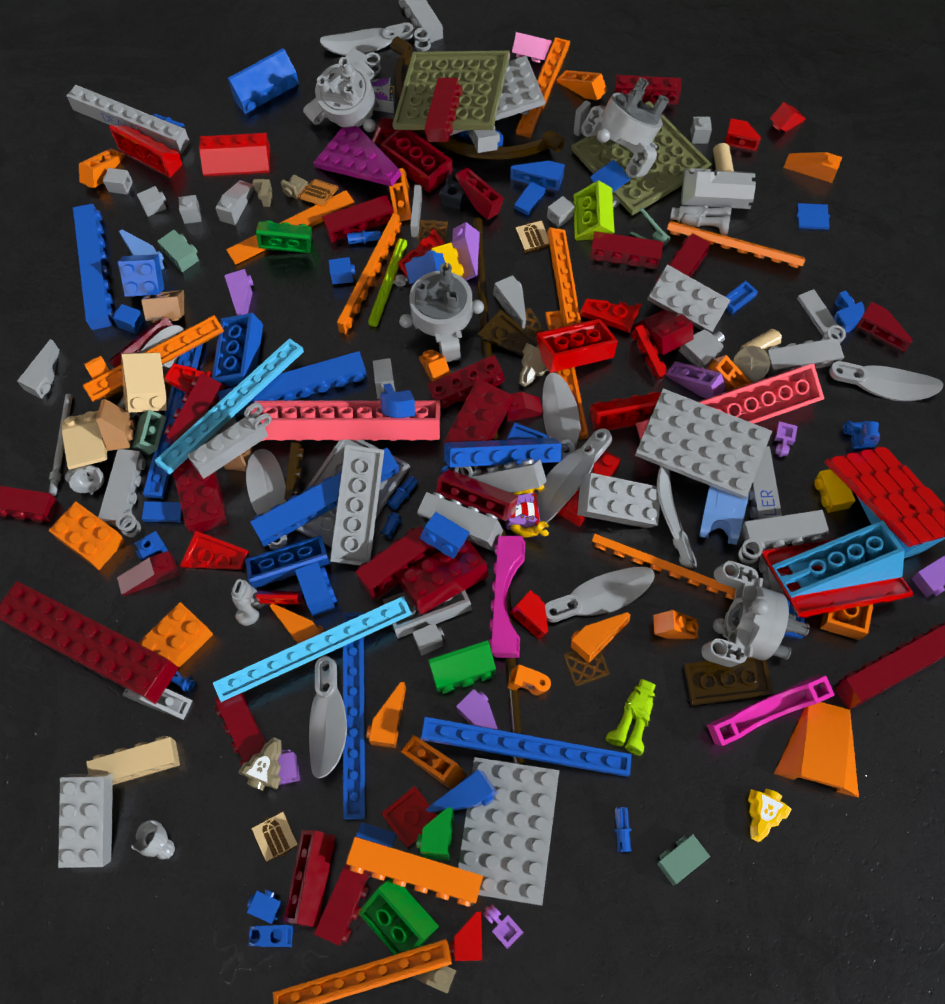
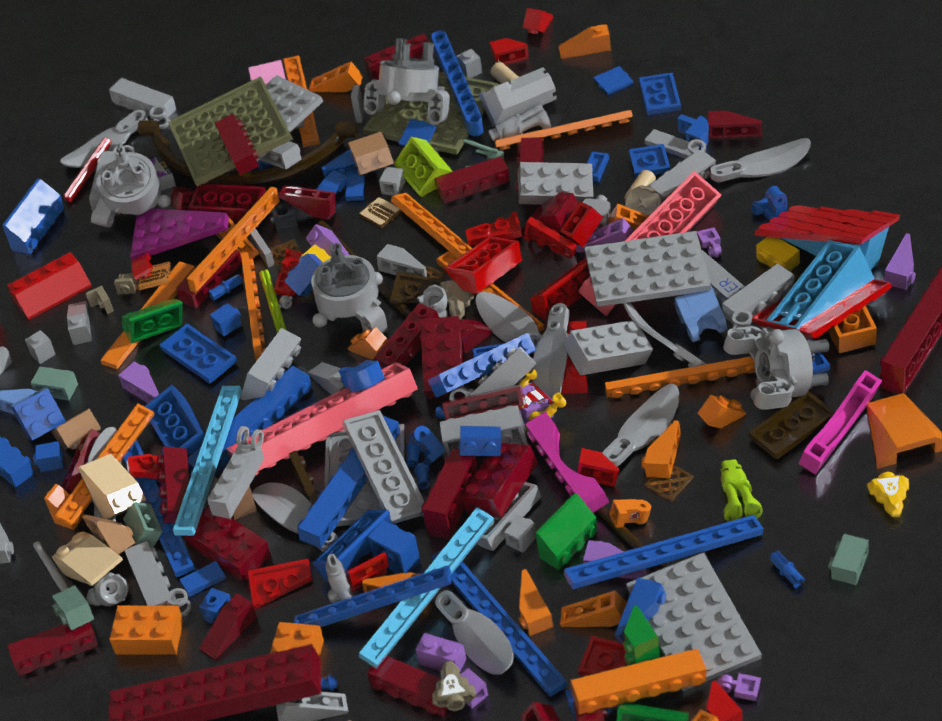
camera: 25 degrees left, 20 degrees down
none -> sand green brick [52,585,94,630]
none -> axle [63,138,112,202]
none -> red slope [132,251,153,280]
none -> blue plate [160,323,237,384]
none -> orange tile [187,186,280,293]
none -> light grey slope [240,328,301,400]
none -> blue tile [294,566,451,627]
none -> blue slope [316,170,349,193]
none -> medium nougat slope [348,132,394,176]
none -> blue leg [410,426,446,466]
none -> medium lavender brick [416,633,466,672]
none -> light grey piece [417,284,448,317]
none -> blue beam [432,31,483,136]
none -> red brick [560,201,603,247]
none -> blue plate [629,144,670,178]
none -> blue tile [639,73,681,116]

